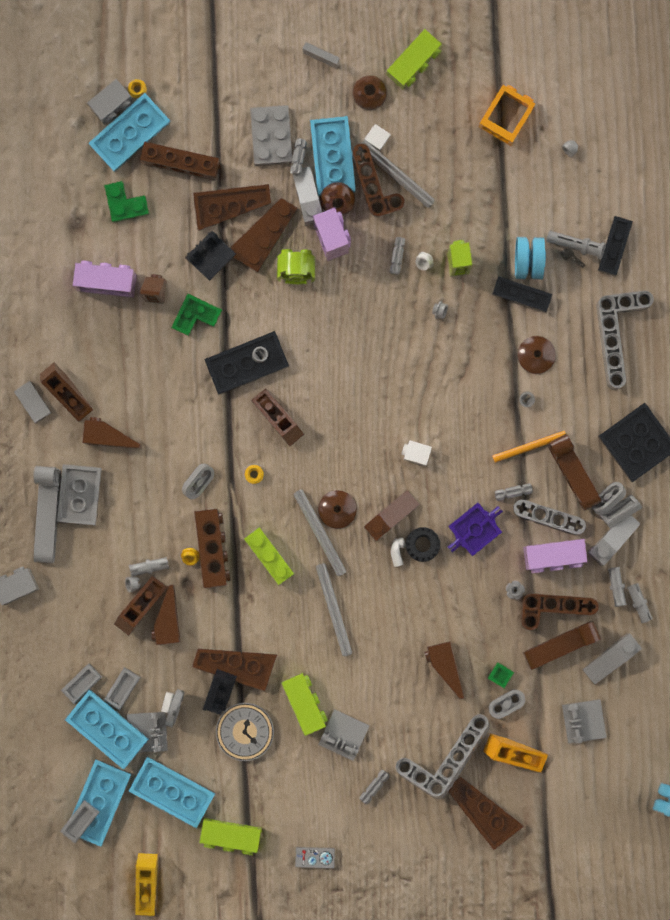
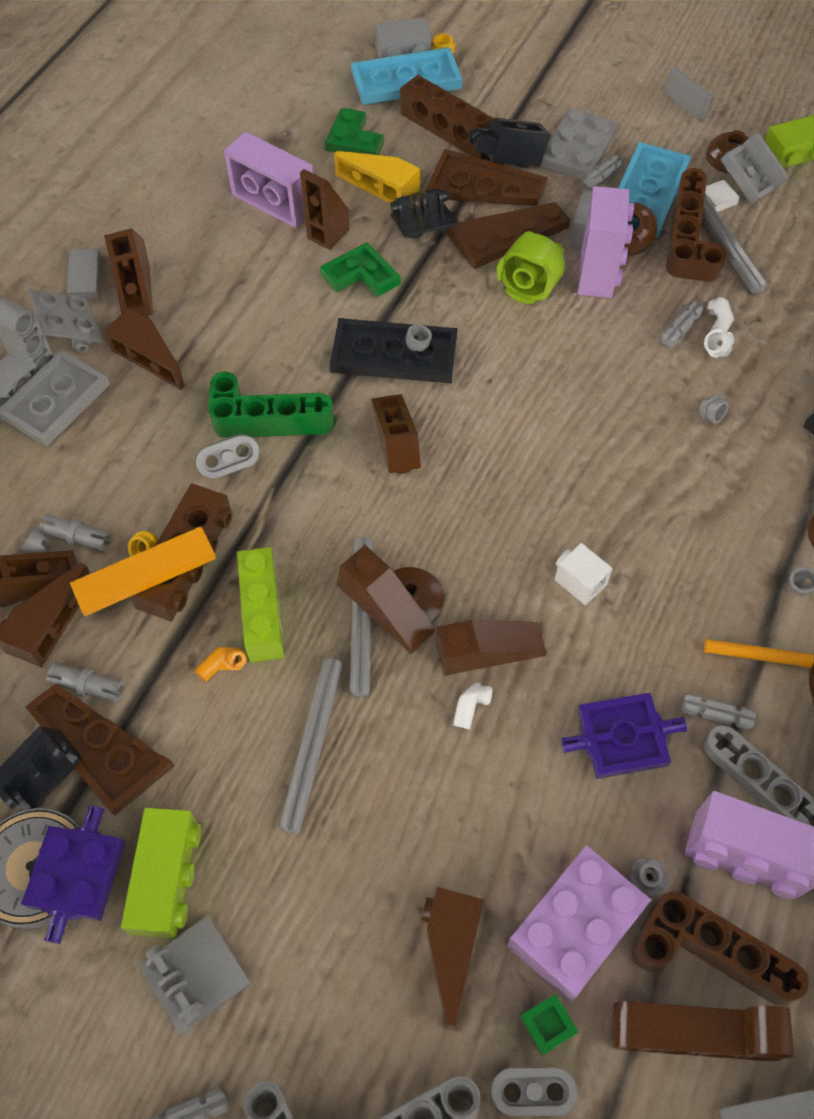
camera: 25 degrees right, 25 degrees down
yellow plate [245,465,264,484] -> none
black tyre [406,527,440,562] -> none
lime brick [447,240,472,277] -> none
none -> dark purple plate [21,805,126,944]
none -> light grey hinge [28,289,102,354]
none -> light grey pin [46,662,124,703]
none -> light orange tile [70,526,216,616]
none -> light orange arm [193,647,247,683]
none -> green beam [208,371,335,438]
none -> yellow slope [334,151,420,203]
none -> reddish brown slope [336,545,436,655]
none -> black hinge [467,118,551,168]
none -> lavender brick [507,845,651,1003]
none -> white arm [707,297,734,331]
none -> light grey bracket [720,132,789,205]

